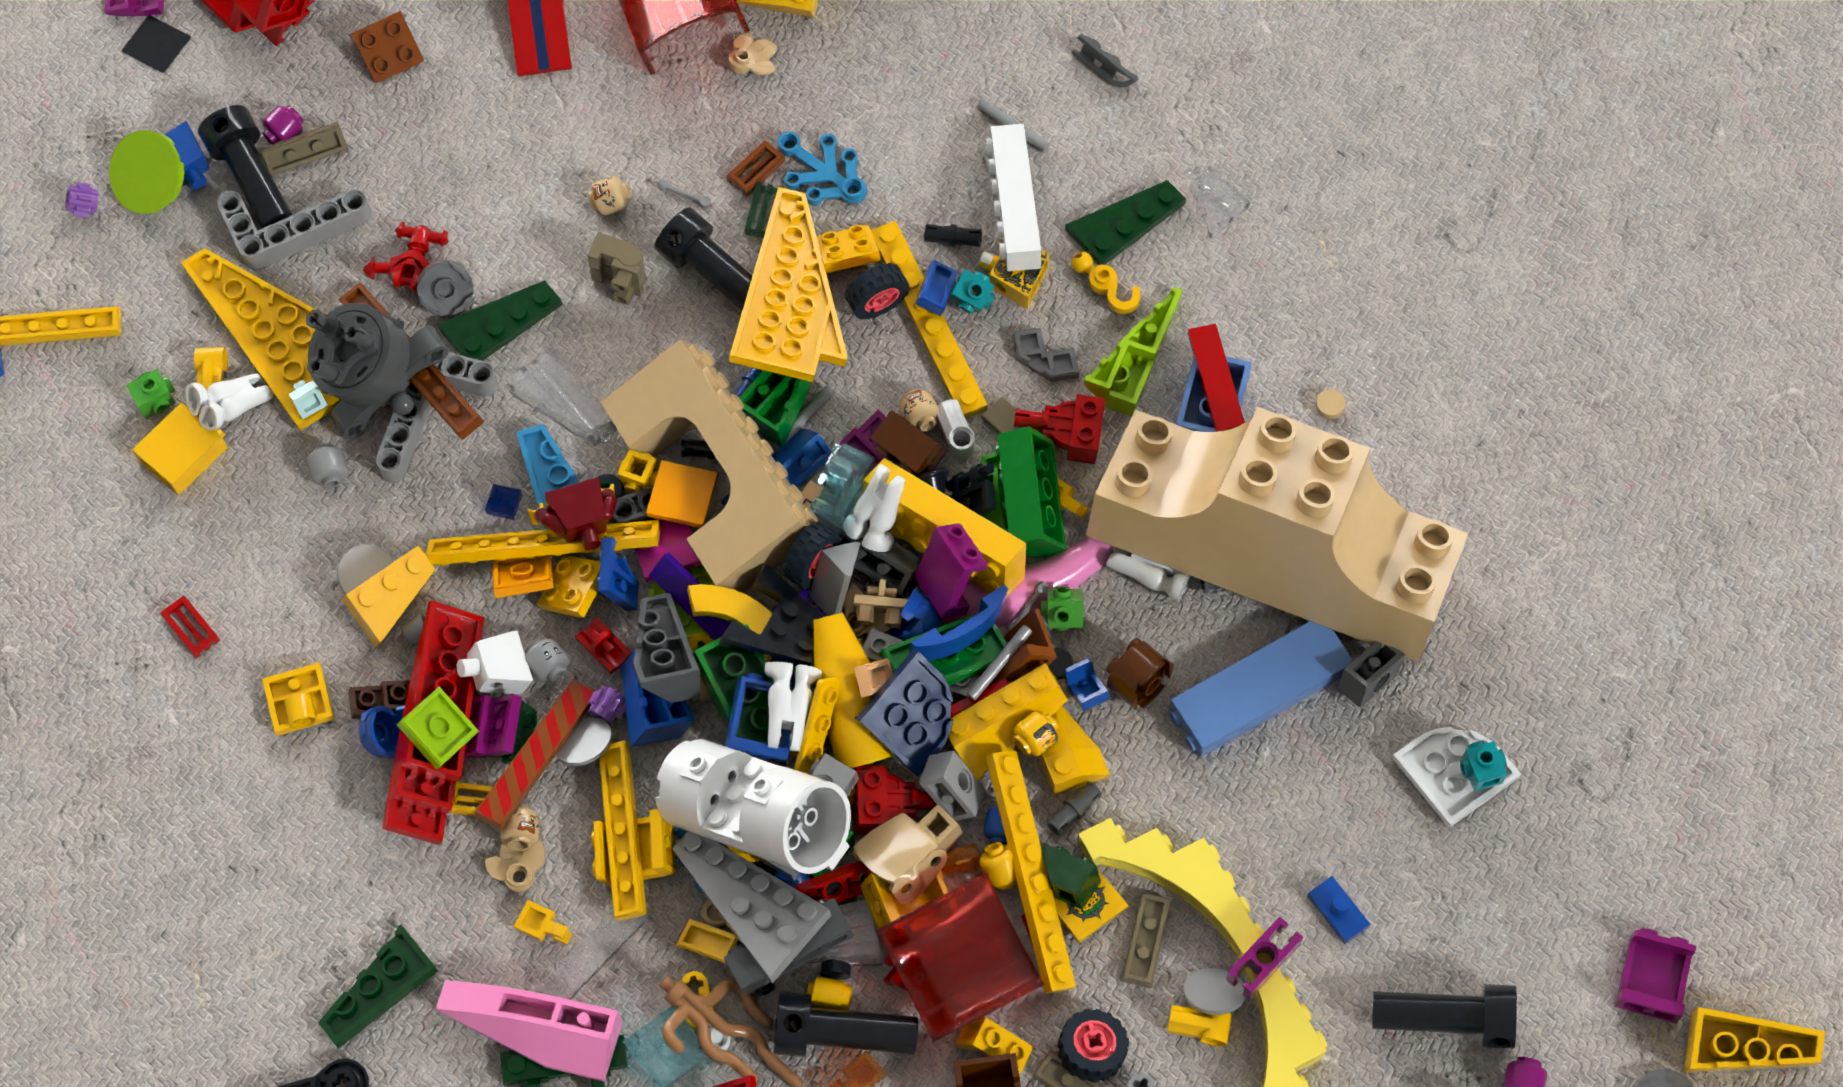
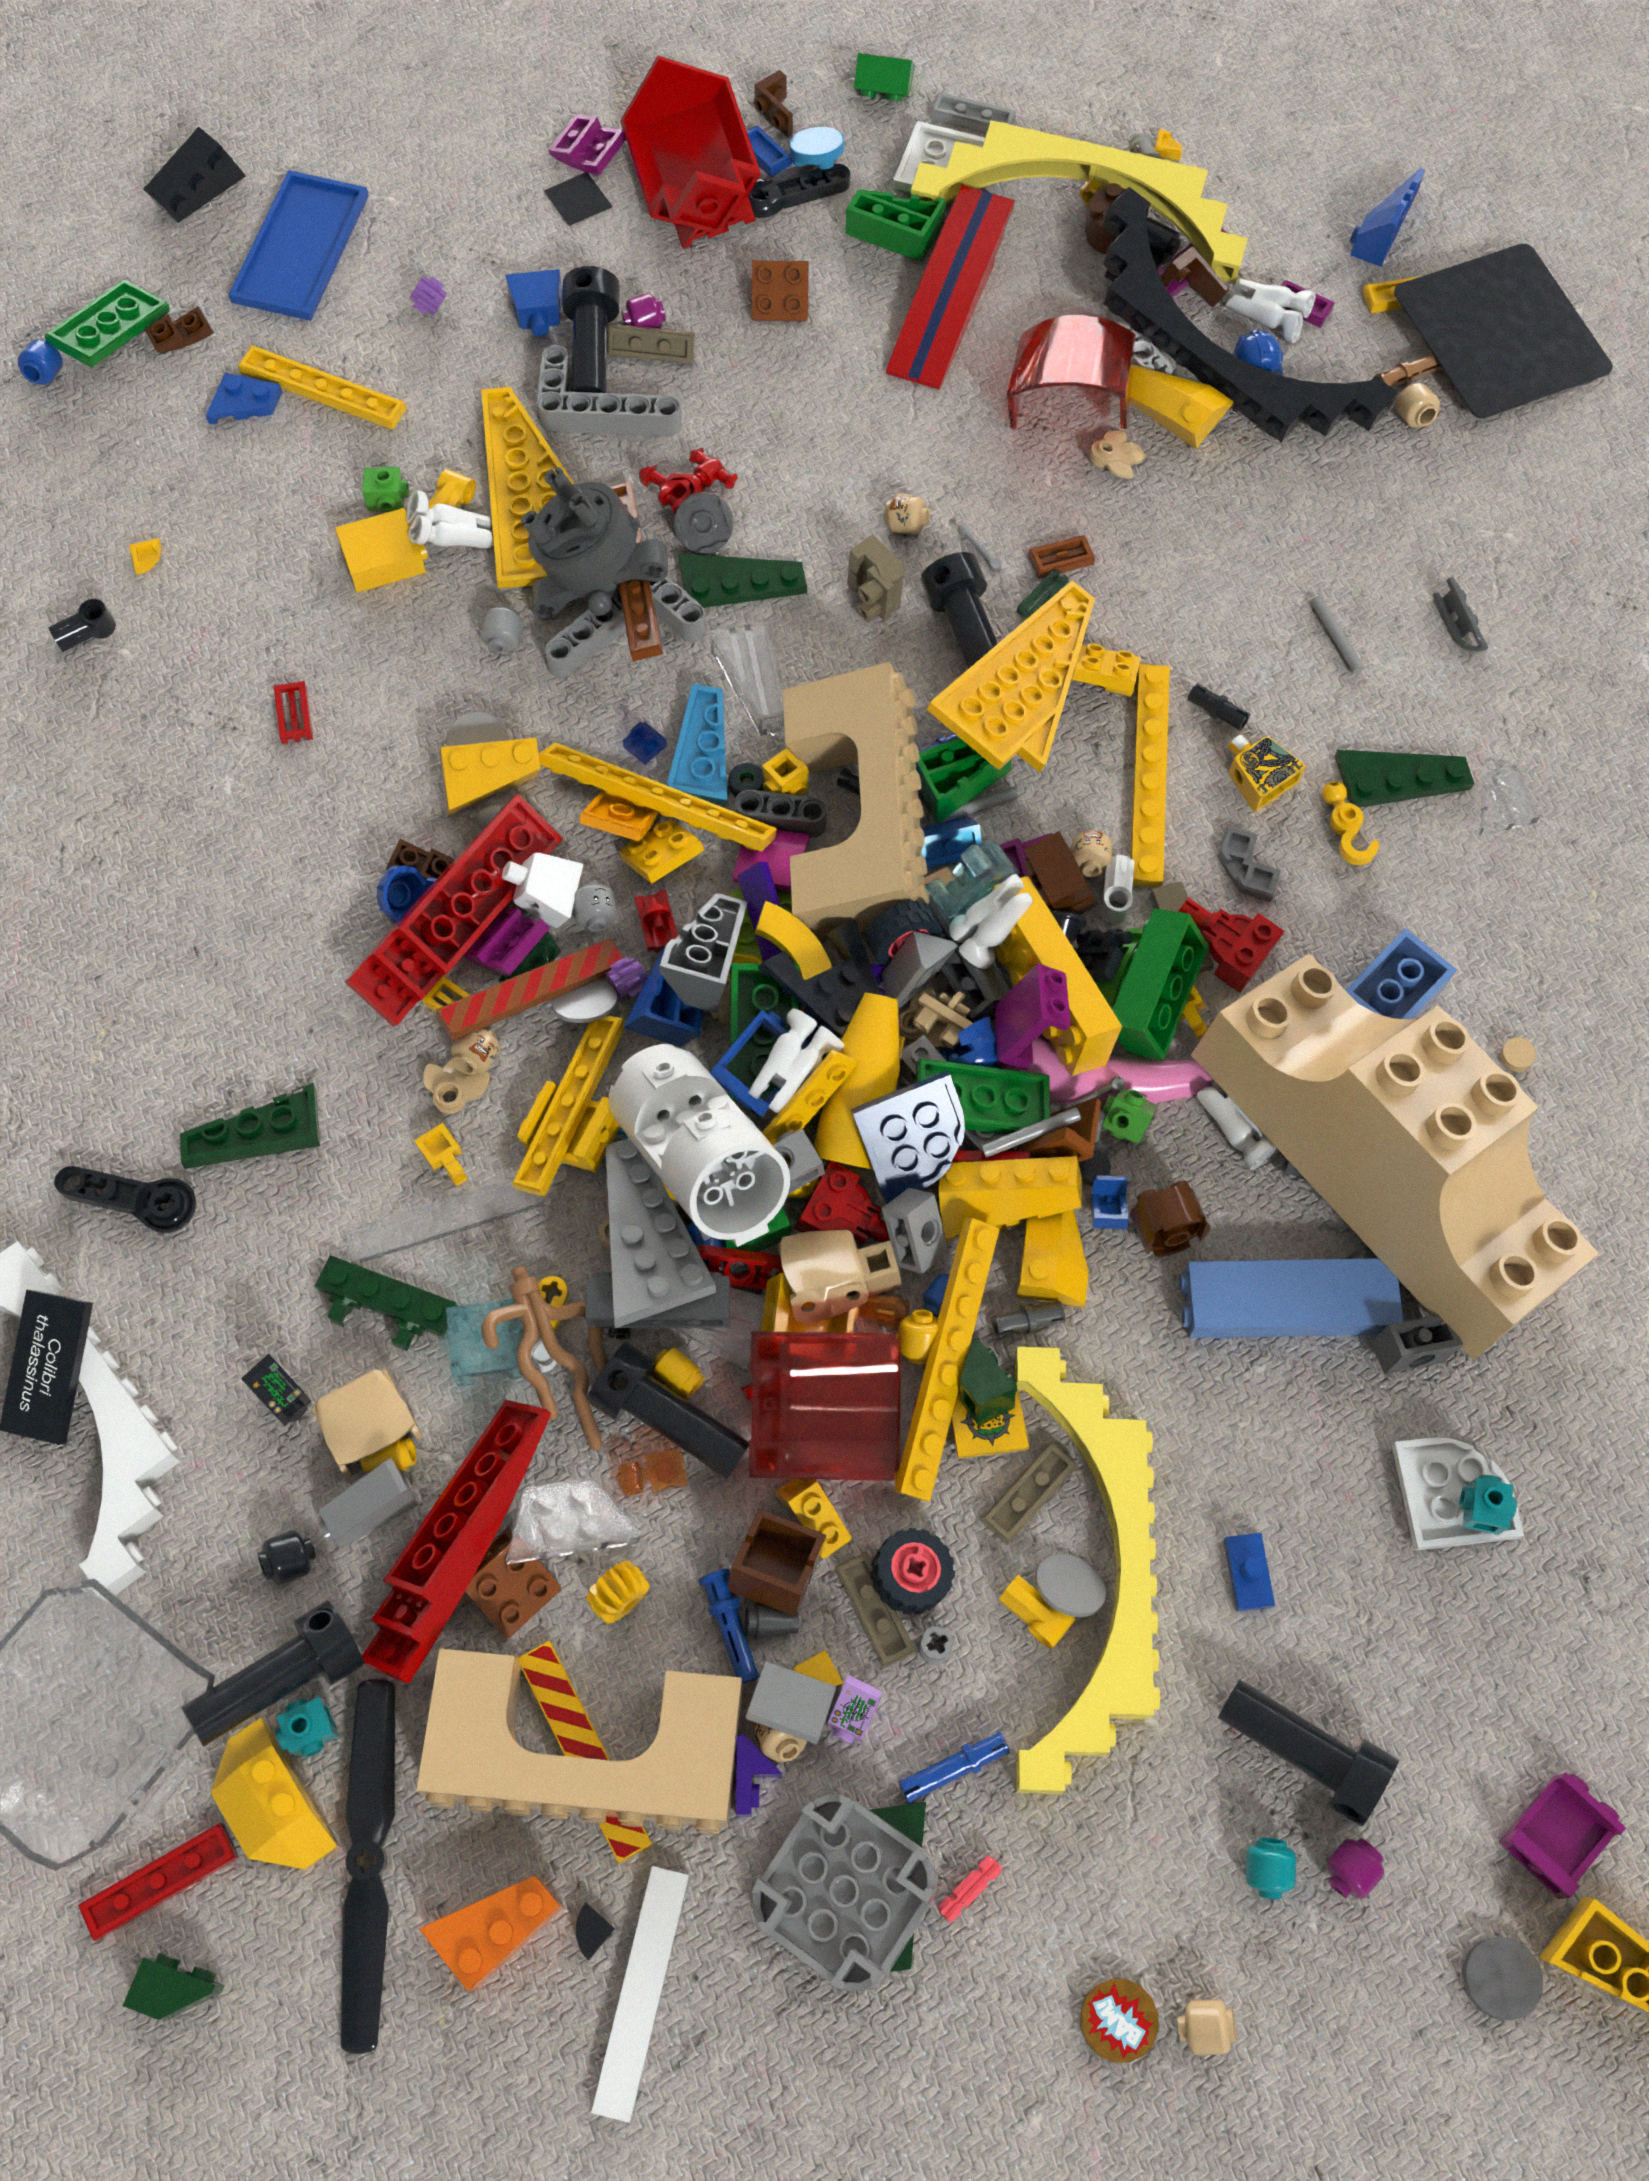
camera: 25 degrees right, 0 degrees up
lime tile [109,130,184,214] -> none
yellow plate [262,662,335,736] -> none
light aqua tile [289,380,328,419] -> none
lime tile [396,686,479,770] -> none
bright pink wedge [436,980,623,1081] -> none
dark red torso [527,477,617,551] -> none
blue wing [597,537,639,611] -> none
light orange tile [646,460,718,528] -> none
yellow tile [676,918,739,964] -> none
dark azure plant [778,132,867,206] -> none
black tile [820,960,852,980] -> none
black wheel [844,263,910,319] -> none
light nougat tile [854,658,893,697] -> none
blue slope [909,584,1008,661] -> none
blue tile [915,259,958,316] -> none
teal brick [949,269,995,314] -> none
white brick [986,124,1041,271] -> none
yellow head [1013,711,1059,757] -> none
lime wedge [1084,287,1183,416] -> none
red tile [1187,323,1245,432] -> none
magenta piece [1226,917,1303,1000] -> none

